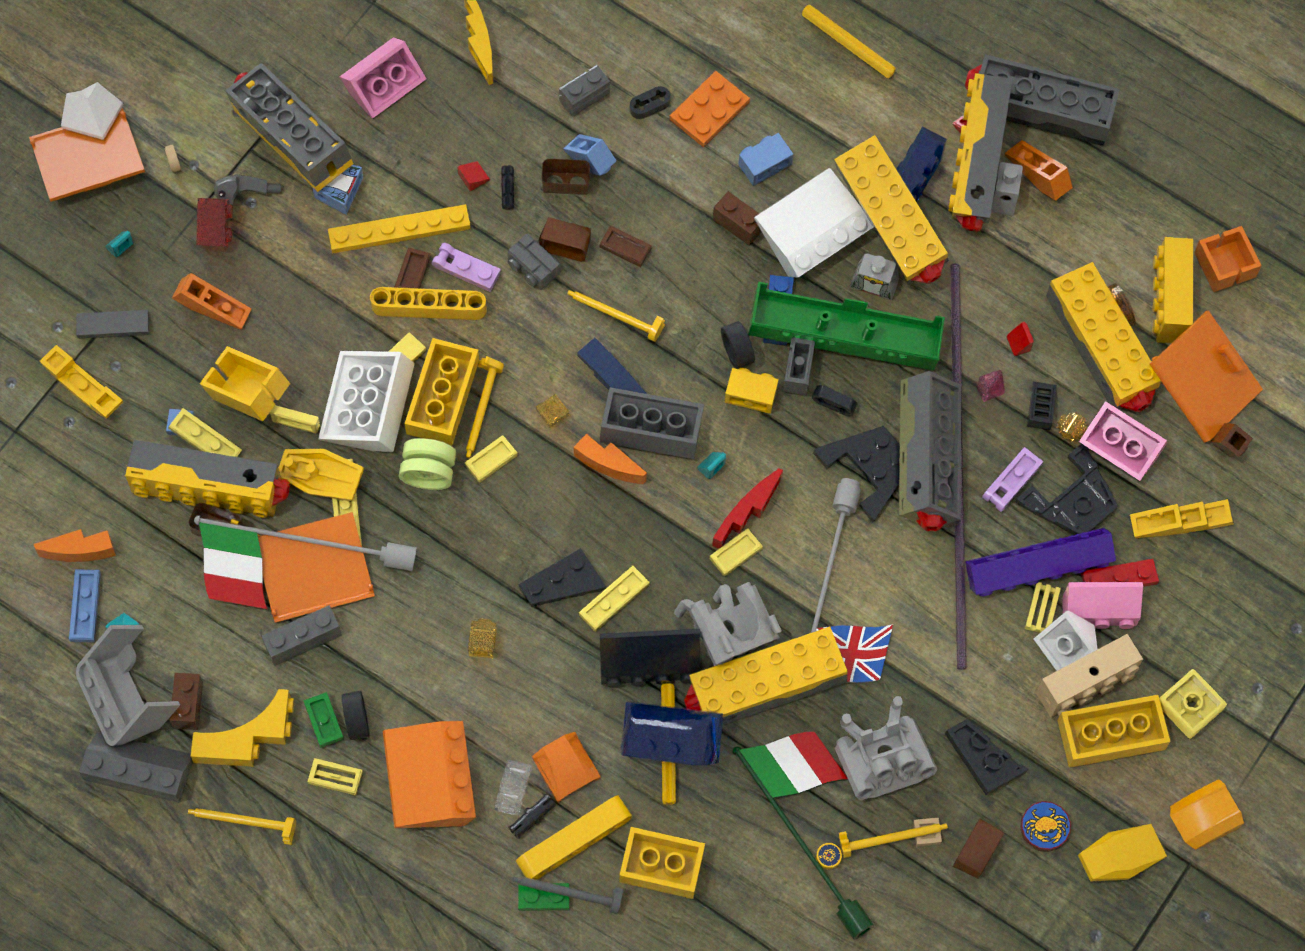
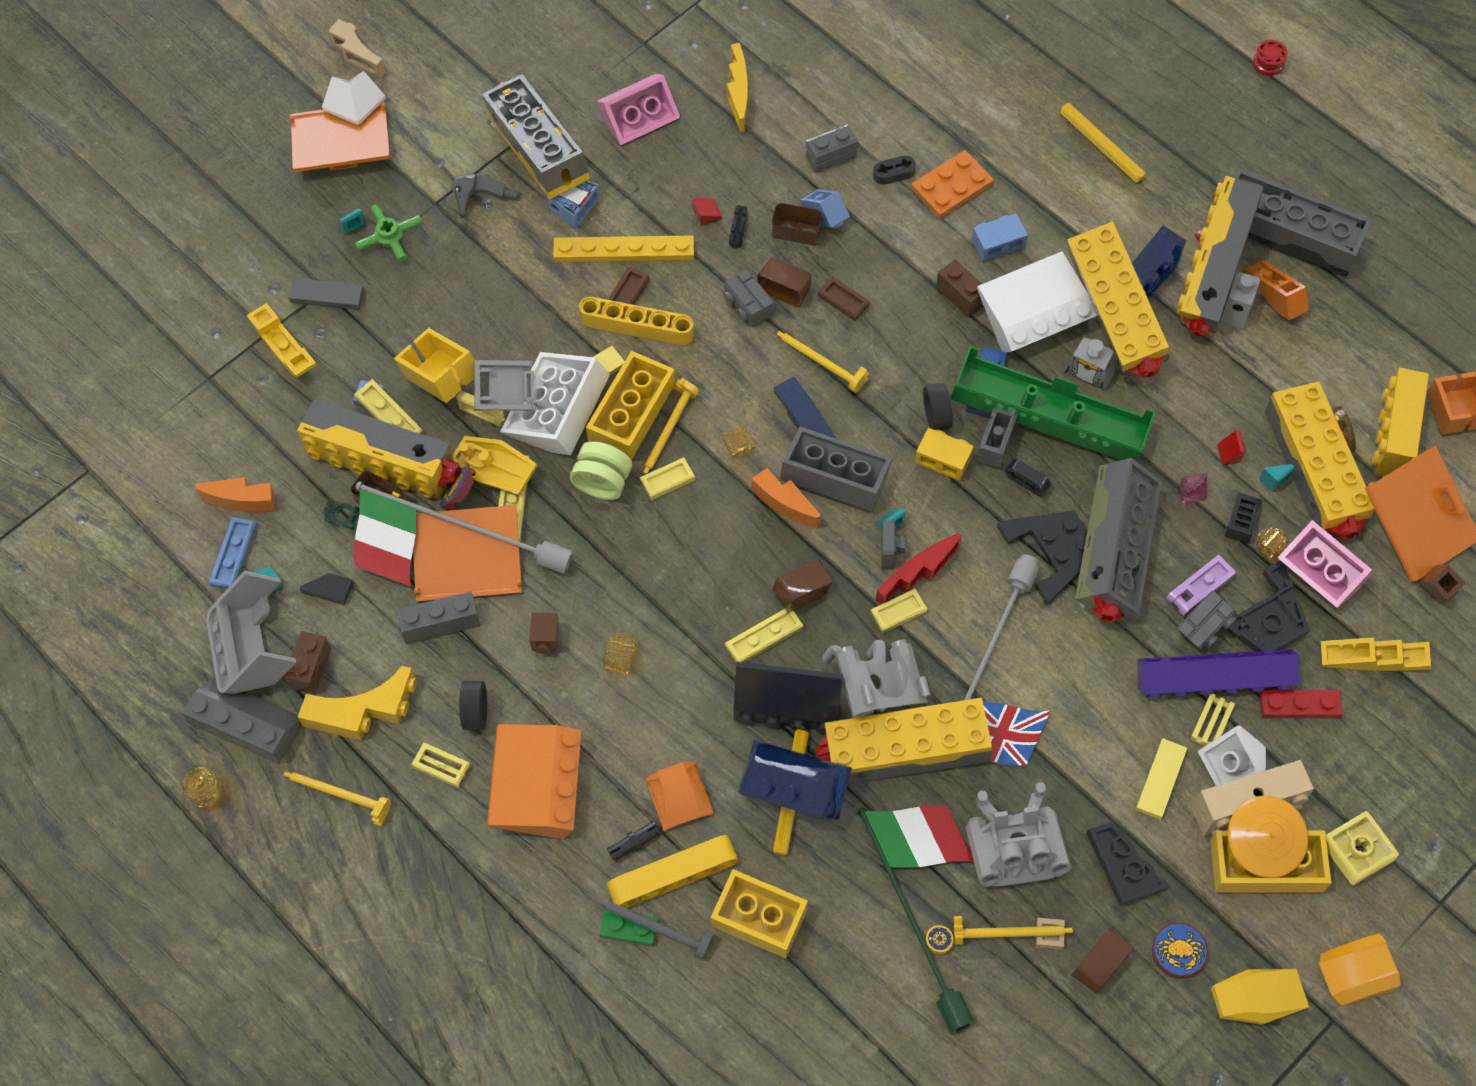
camera: 15 degrees right, 5 degrees down
tan tile [165,144,181,173] -> none
orange slope [172,273,251,329] -> none
clear red brick [196,198,233,247] -> none
green plate [303,692,344,748] -> none
lavender plate [431,243,501,292] -> none
clear slope [494,760,532,816] -> none
black wing [518,548,606,607] -> none
clear purple piece [950,264,967,670] -> none
bright pink slope [1062,582,1143,629] -> none
none -> clear yellow wheel [182,767,225,811]
none -> black tile [300,573,354,605]
none -> clear green piece [322,499,360,530]
none -> tan slope [328,19,386,79]
none -> bright green bar [355,204,423,262]
none -> tile [440,466,476,511]
none -> light grey container [474,360,534,411]
none -> reddish brown brick [529,612,560,654]
none -> reddish brown piece [772,559,833,613]
none -> dark grey piece [881,521,905,569]
none -> light yellow tile [1136,738,1187,820]
none -> dark grey brick [1177,590,1237,650]
none -> light orange hat [1228,796,1308,878]
none -> teal slope [1259,464,1295,492]

